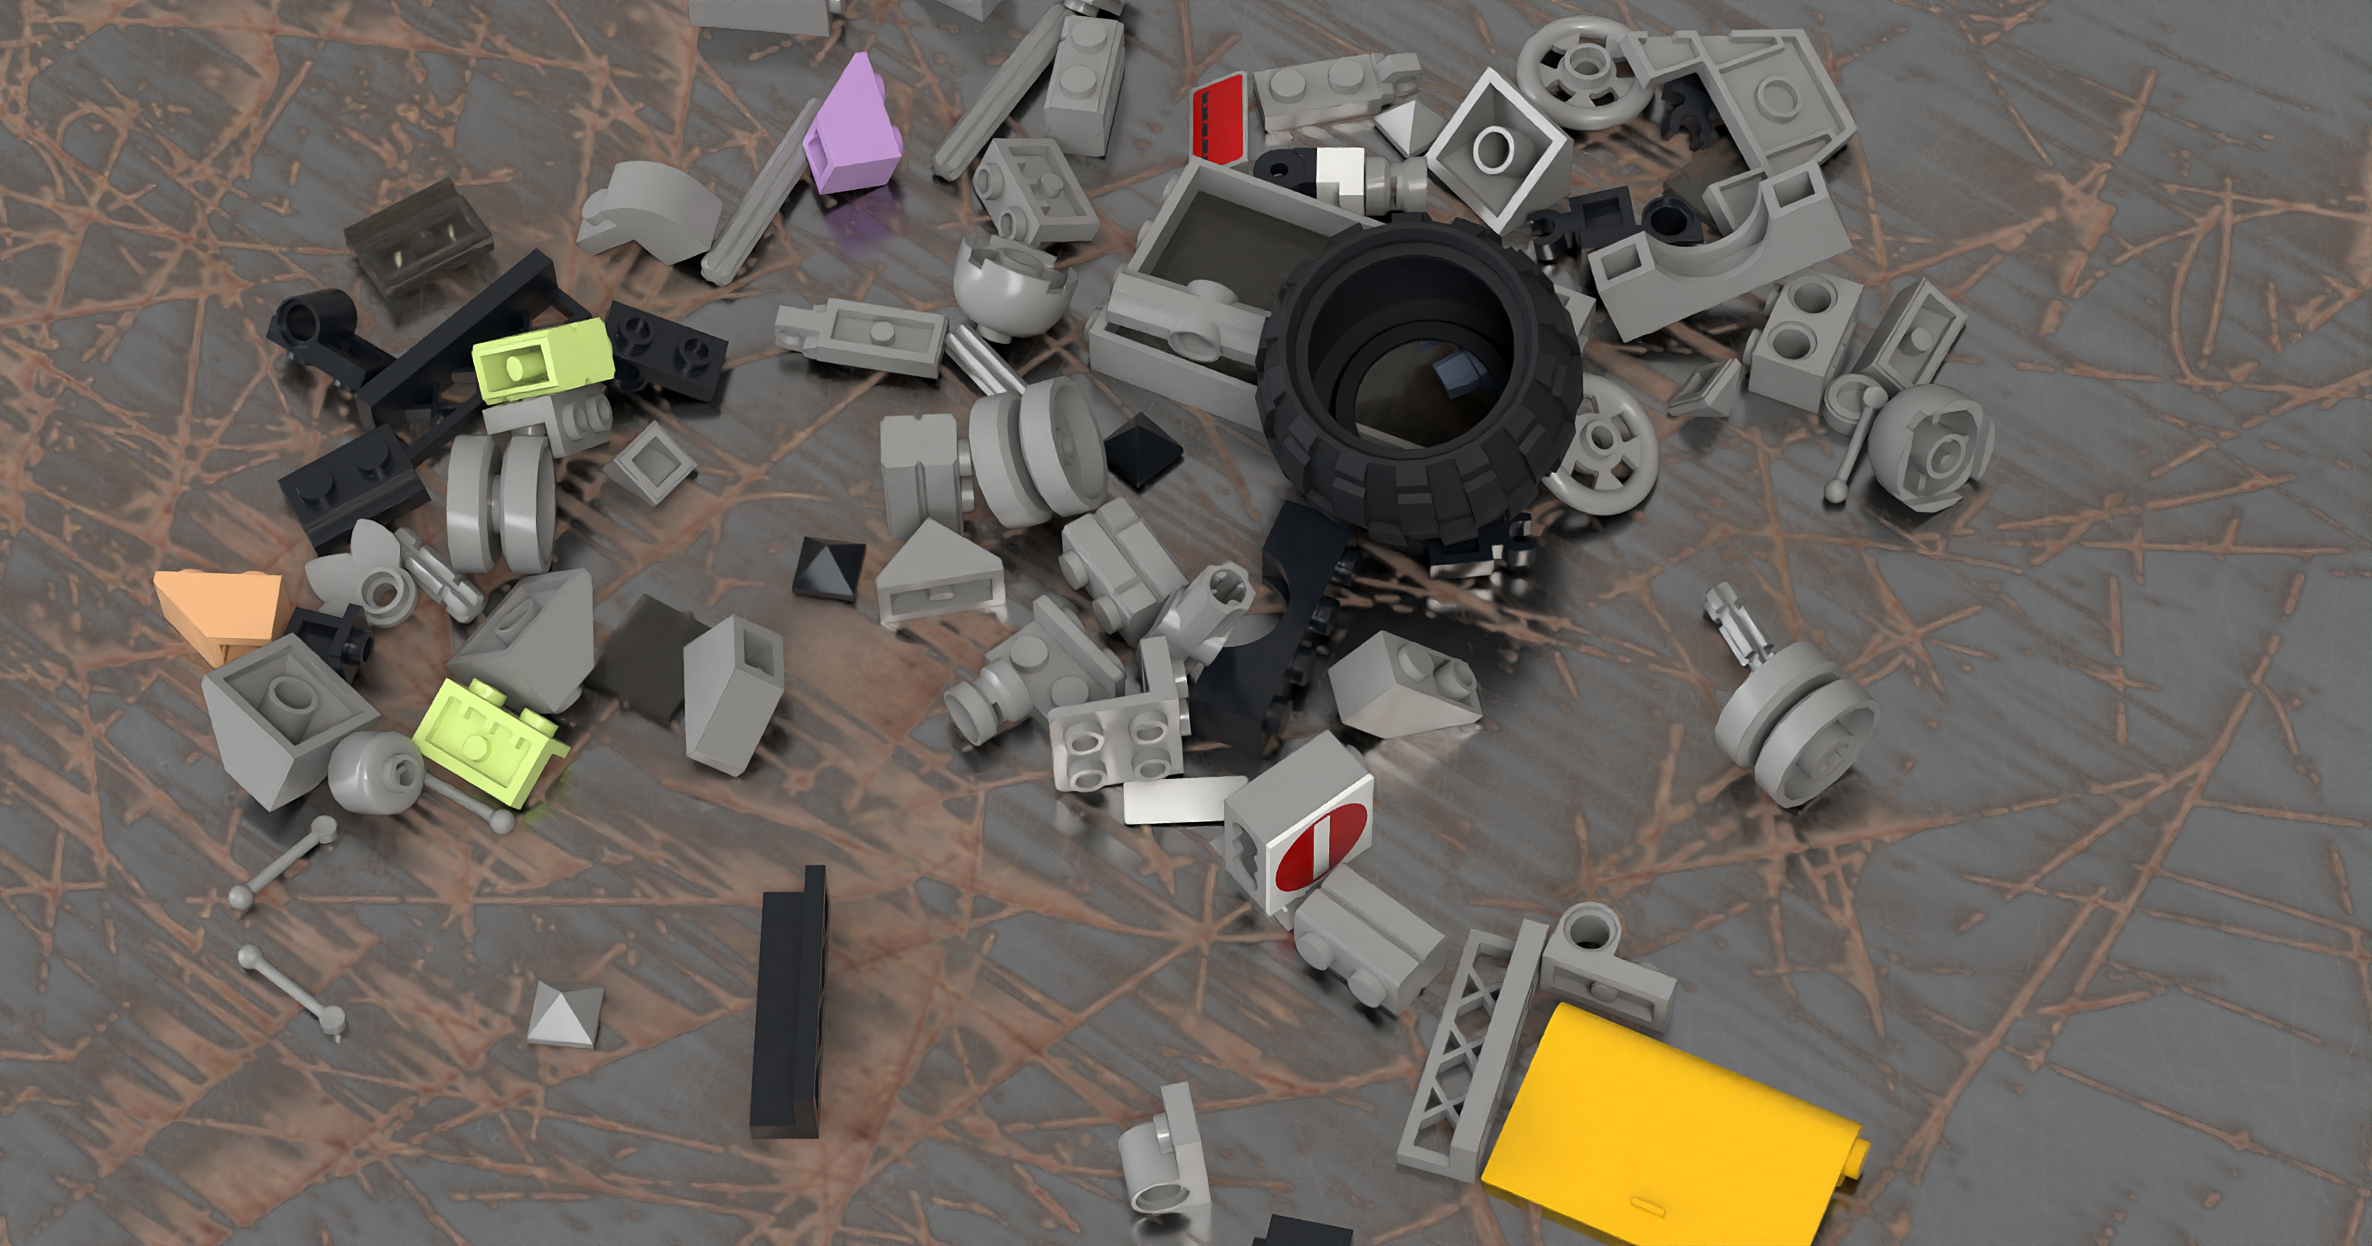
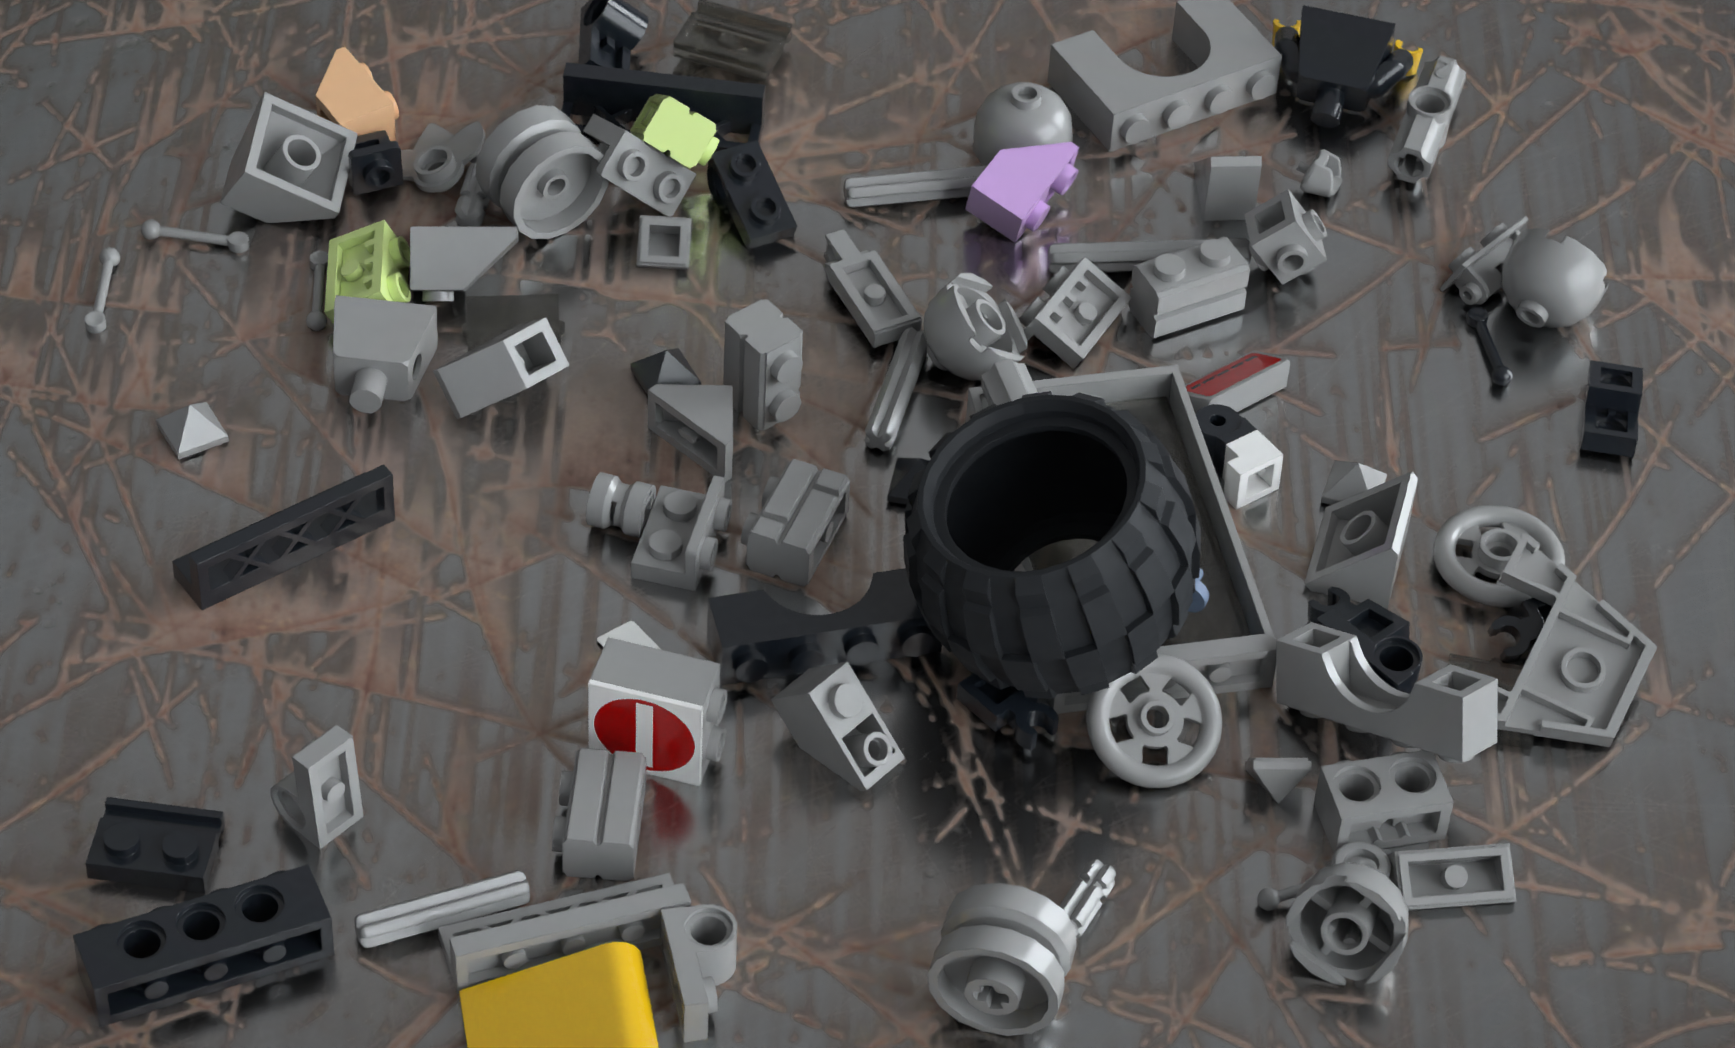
camera: 50 degrees right, 10 degrees down
black plate [277,422,431,558] -> none
light grey head [327,731,425,815] -> none
light grey brick [575,161,724,267] -> none
light grey wheel [969,375,1108,531] -> none
light grey bracket [1047,635,1191,792] -> none
light grey piece [1133,560,1256,680] -> none
light grey hinge [1253,52,1422,132] -> none
light grey wheel [1365,156,1427,217] -> none
none -> light grey torso [333,295,438,413]
none -> light grey axle [354,870,530,949]
none -> light grey cylinder [973,82,1073,165]

